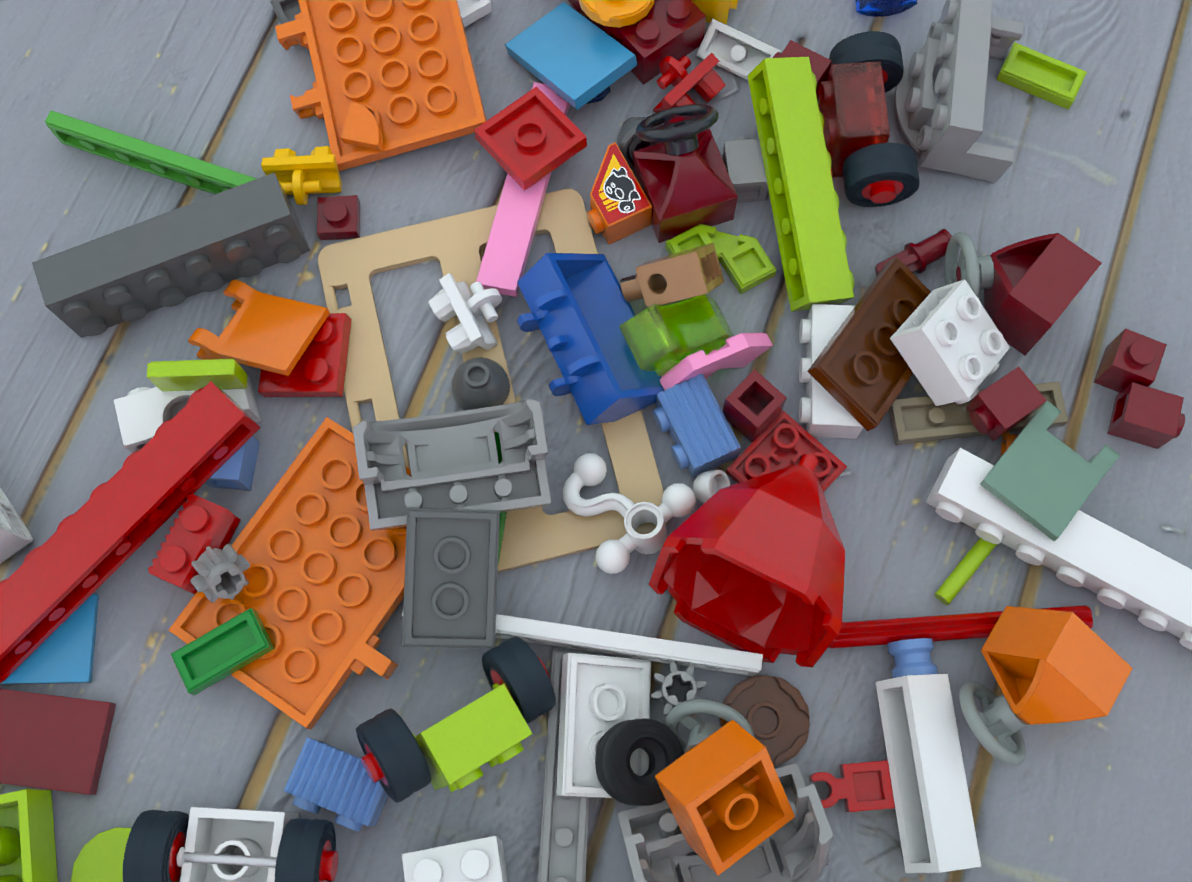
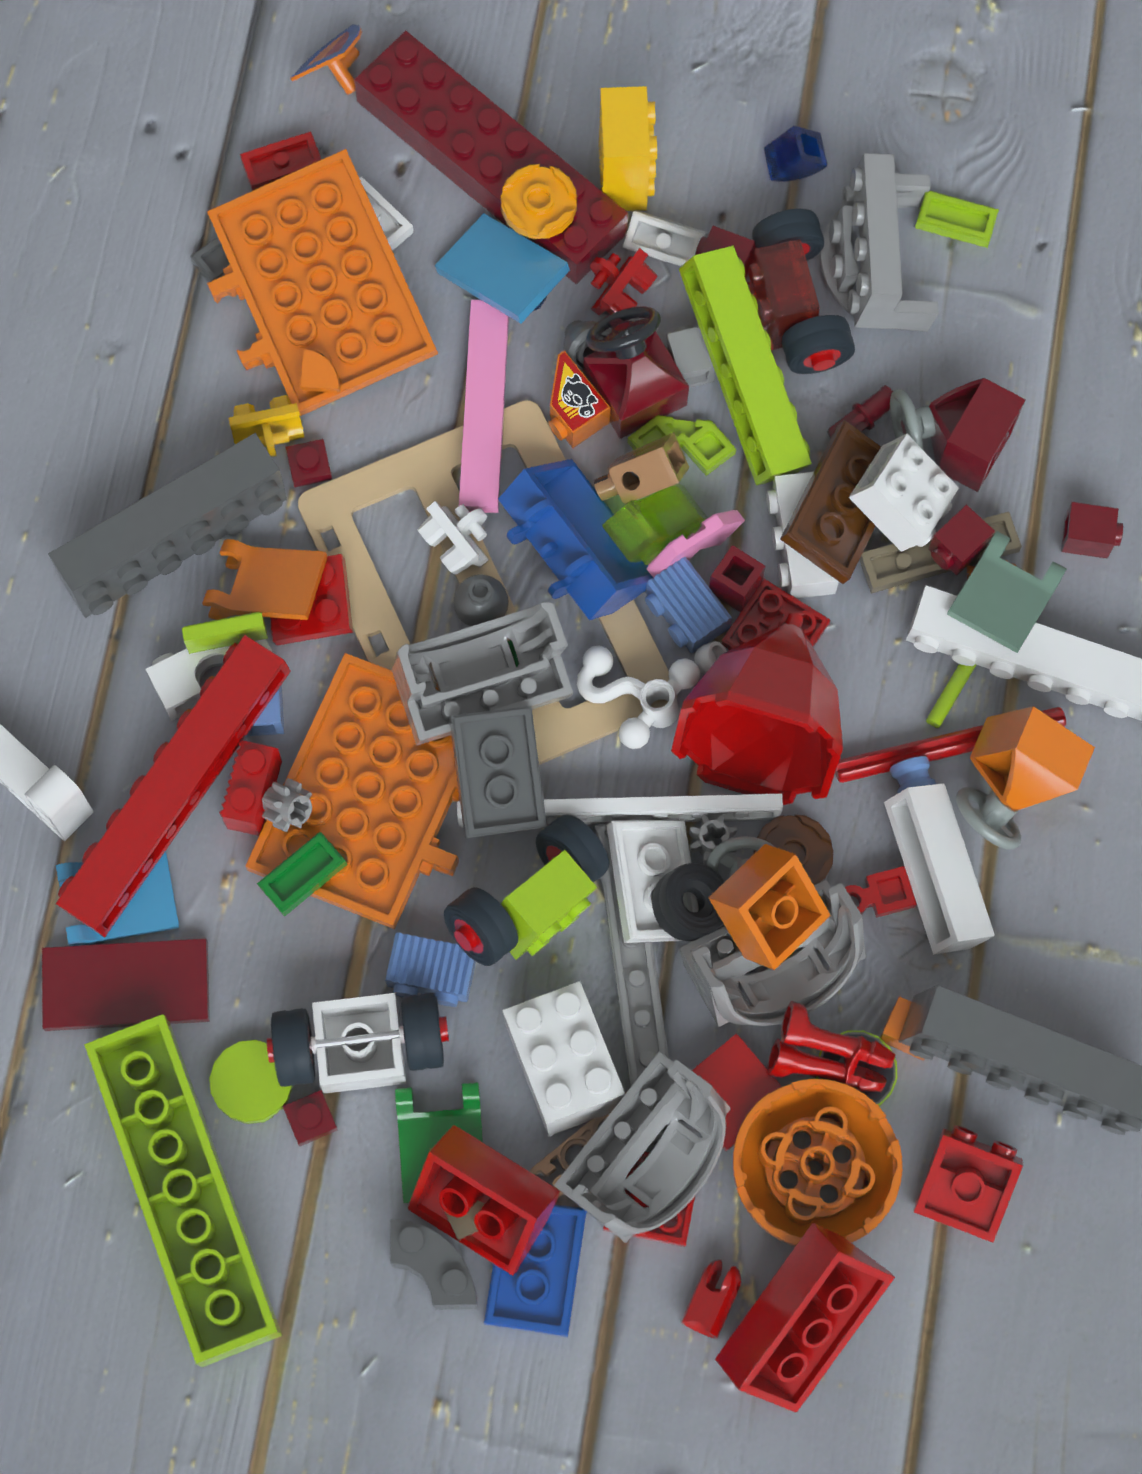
camera: 15 degrees left, 0 degrees up
bright green tile [44,110,257,195] -> none
red plate [474,86,587,191] -> none
dark red brick [1094,328,1167,393] -> none

